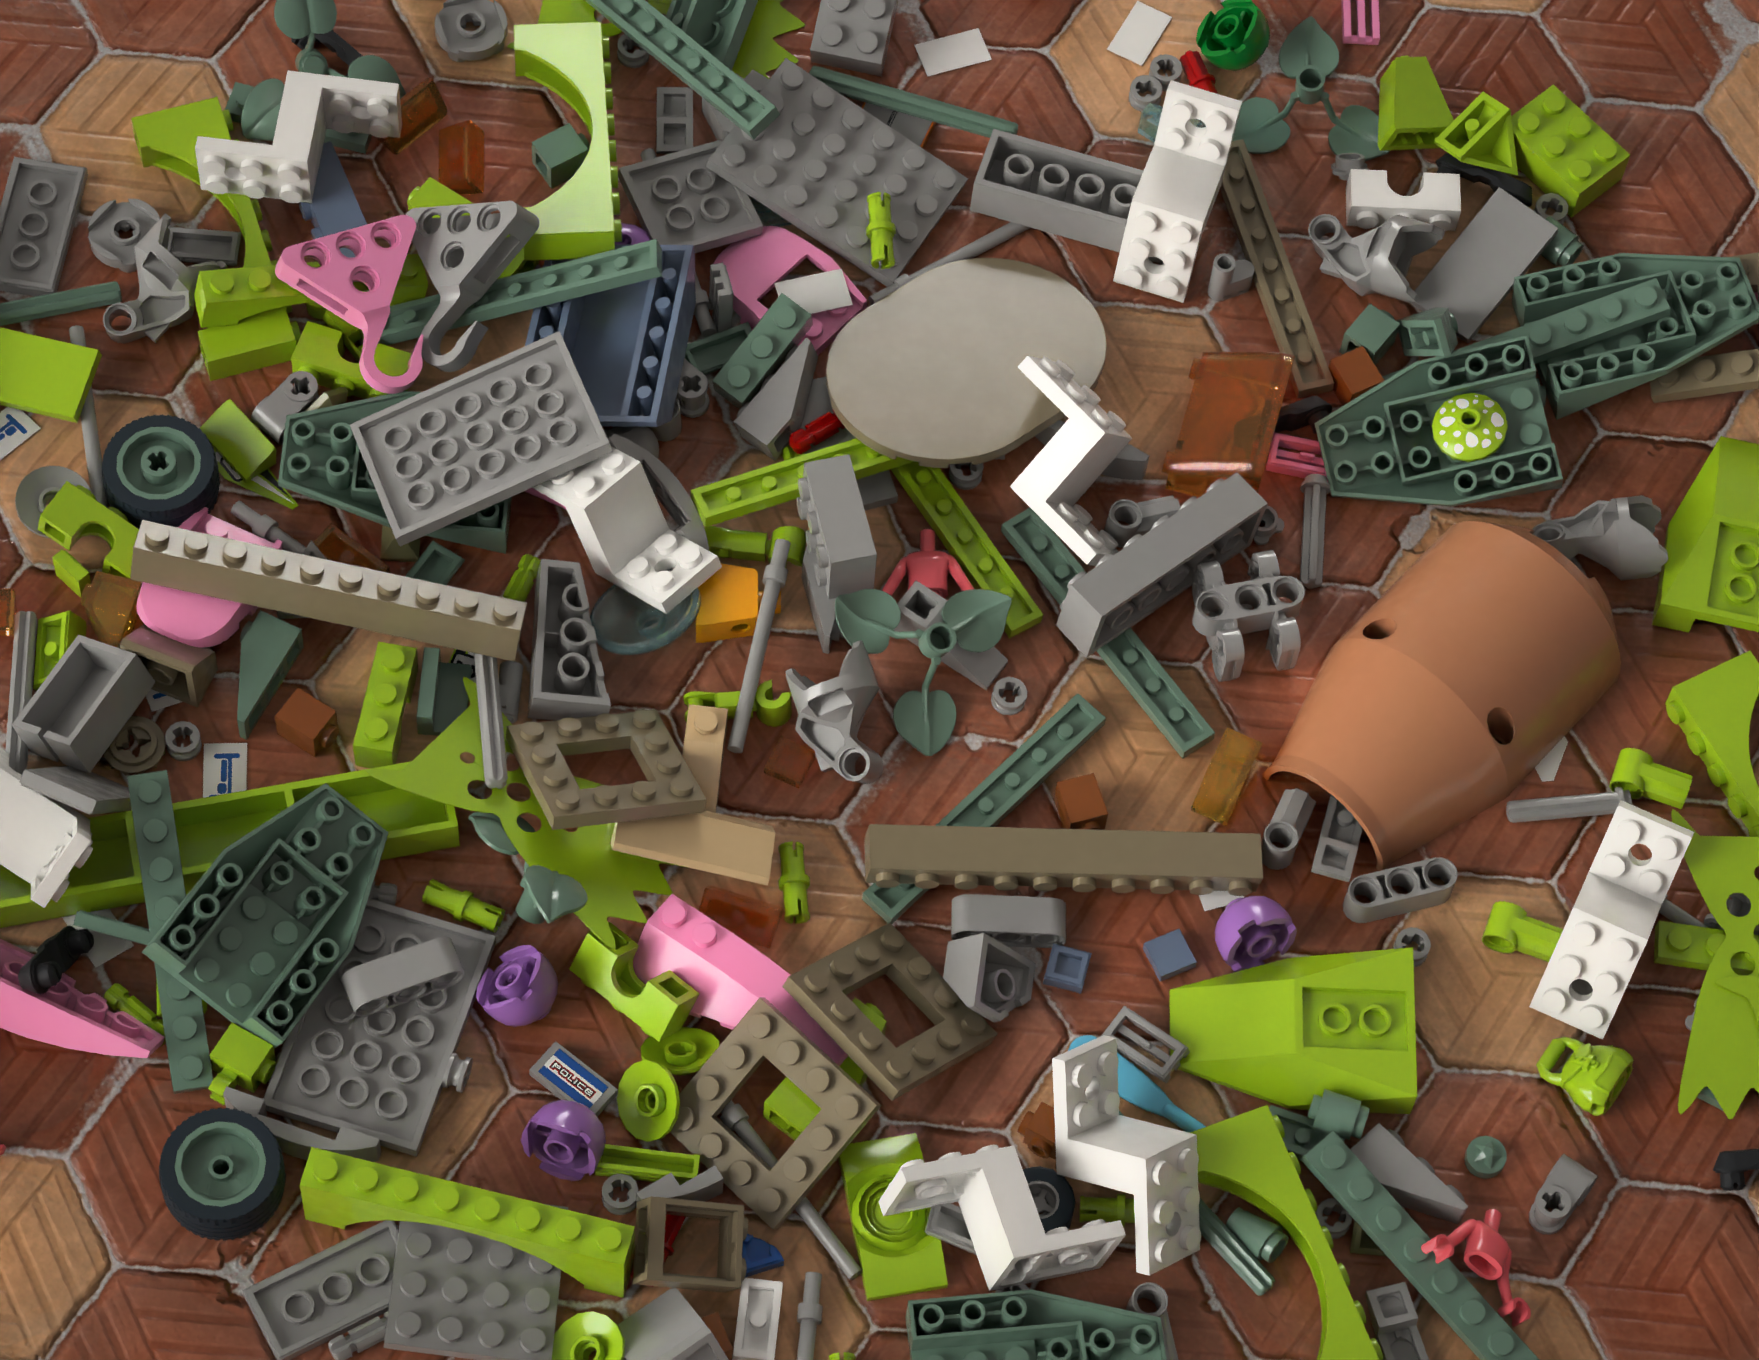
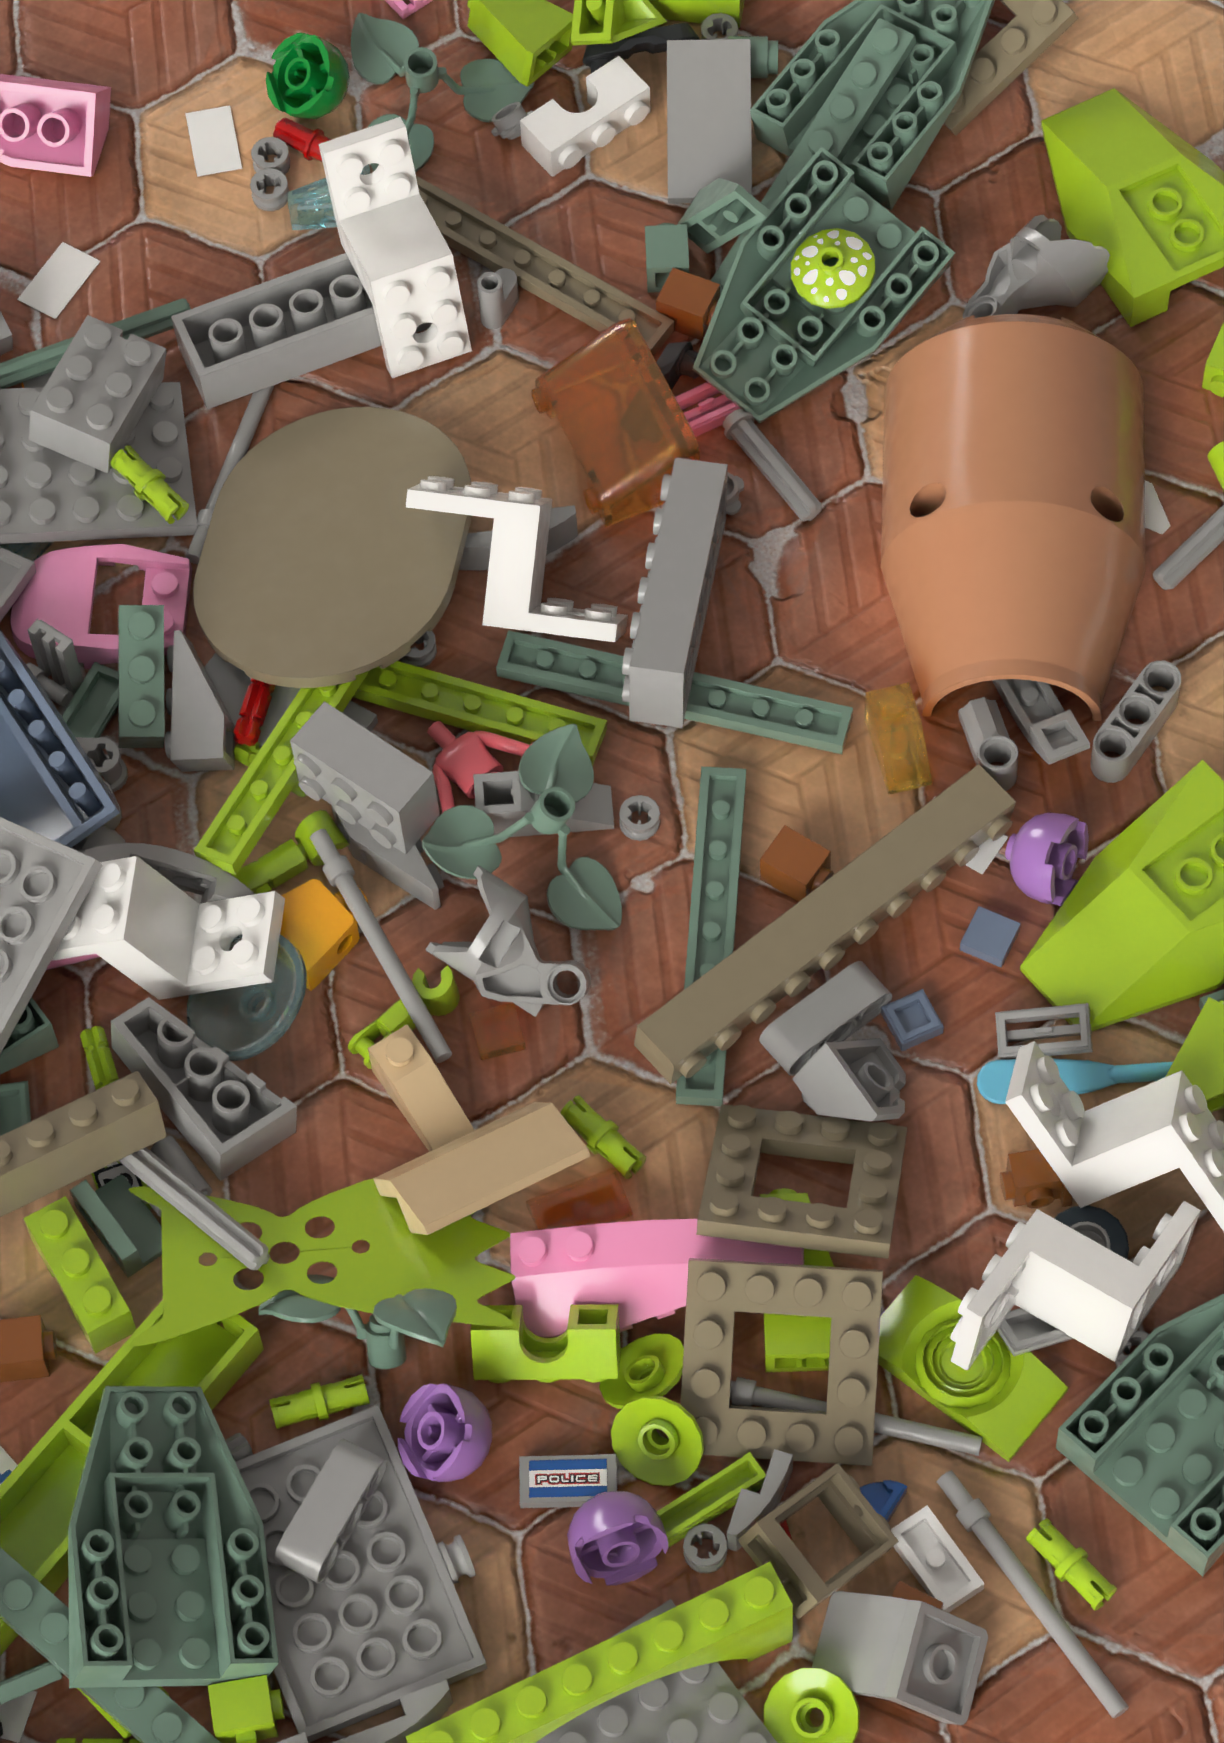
camera: 30 degrees left, 0 degrees up
dark tan plate [506,709,706,830] -> none
white sticker [774,269,853,314] -> none
lime pin [1079,1194,1135,1227] -> none
light grey piece [1104,495,1180,548] -> none
light grey piece [1192,550,1305,682] -> none
light grey piece [1308,214,1445,303] -> none
light grey bush [1393,927,1431,967] -> none
none -> light grey piece [29,315,166,474]

